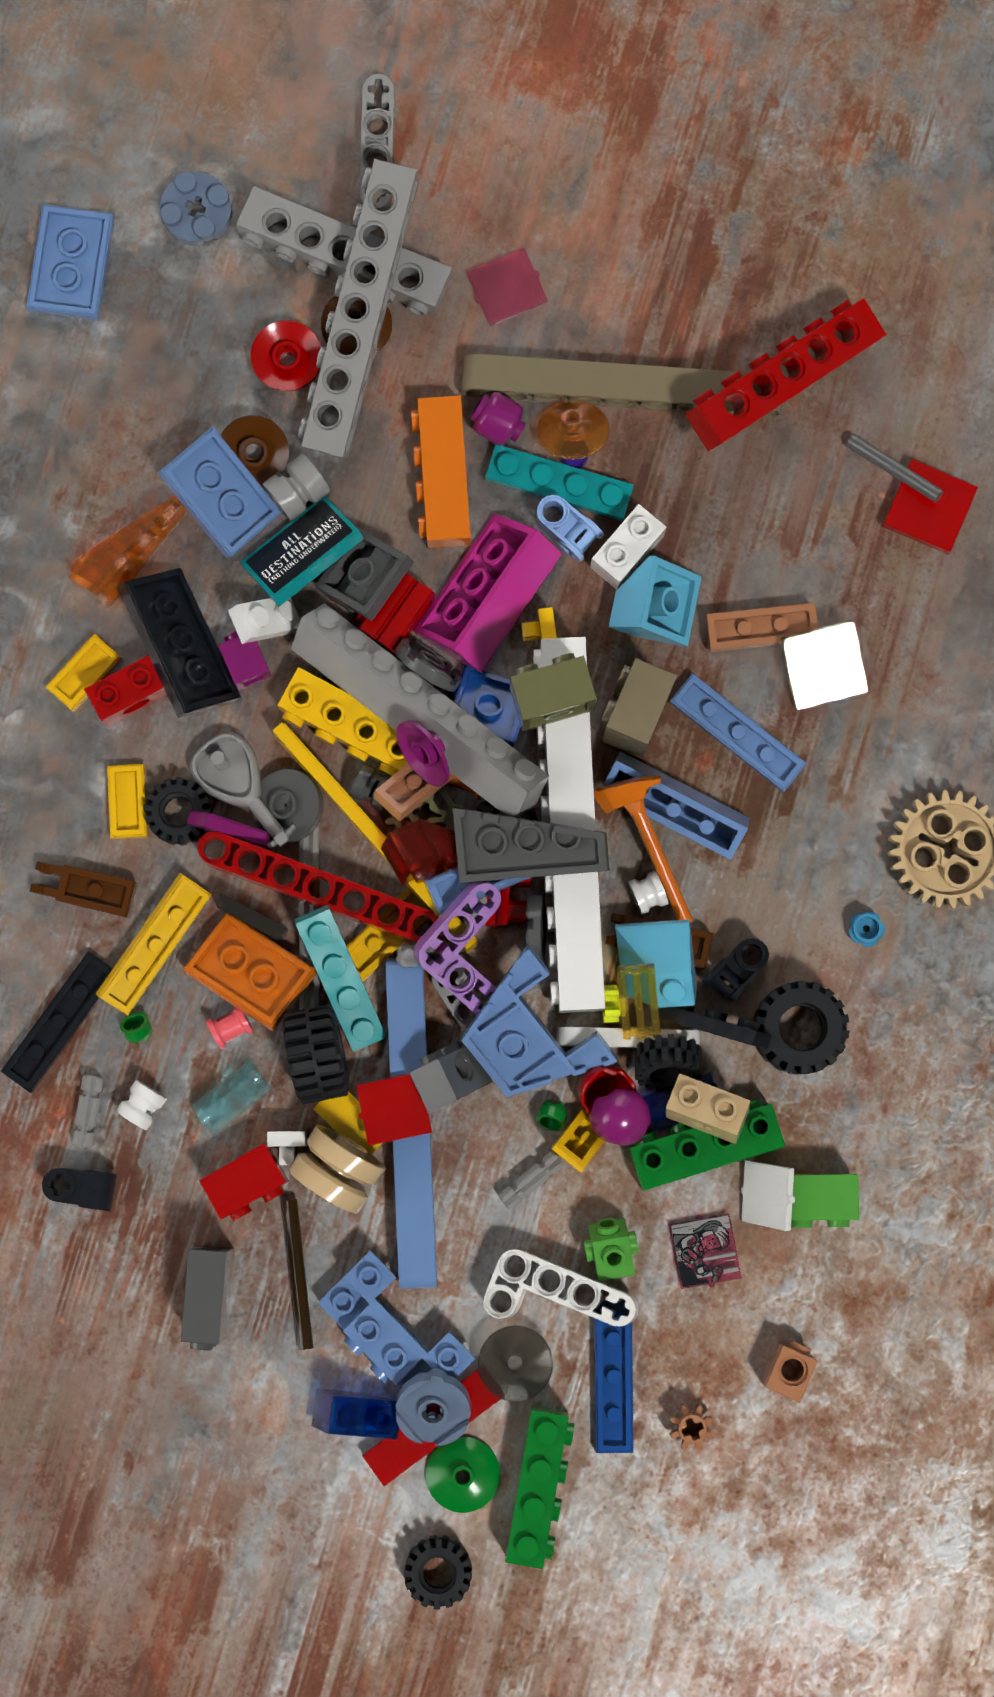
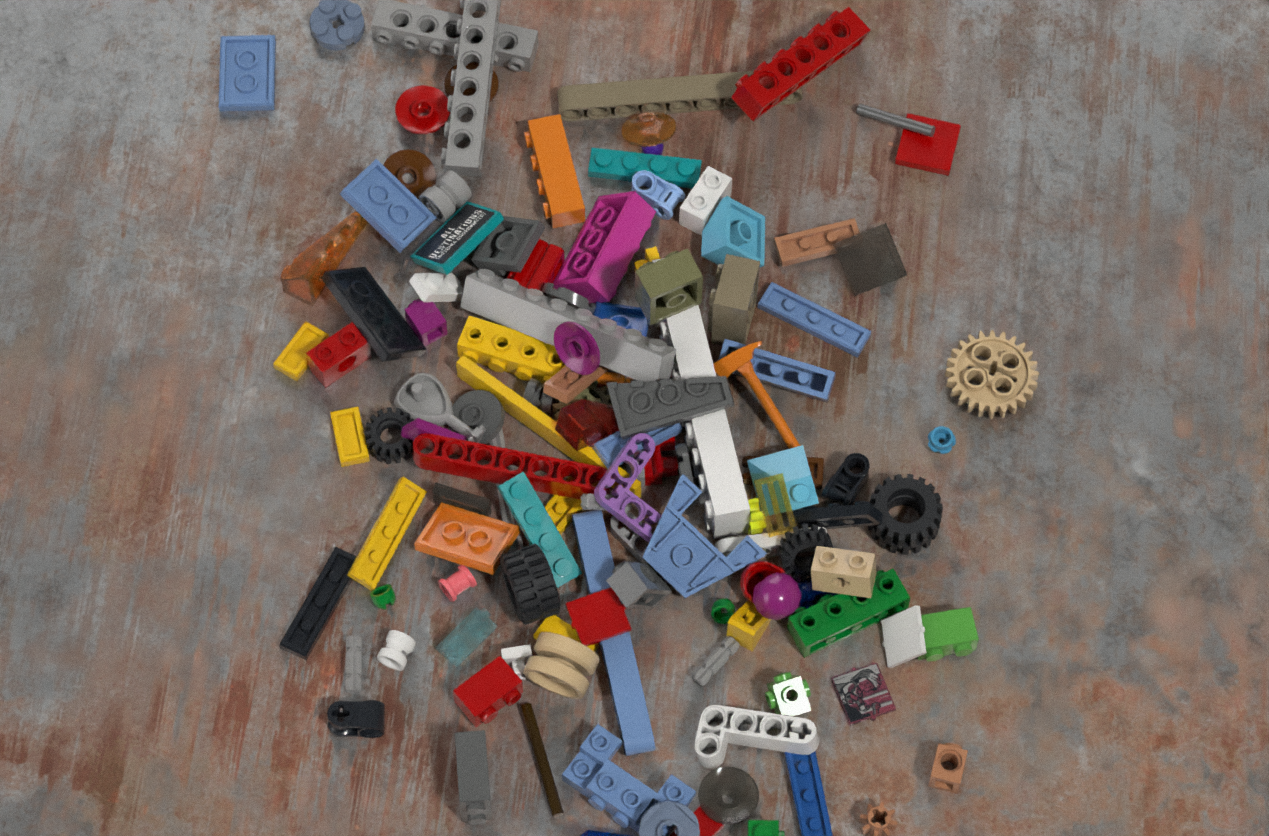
camera: 10 degrees left, 20 degrees down
reddish brown hinge [29,861,137,918] -> none
clear pink piece [467,248,548,327] -> none
magenta head [470,392,526,446] -> none
white wheel [627,871,669,915] -> none

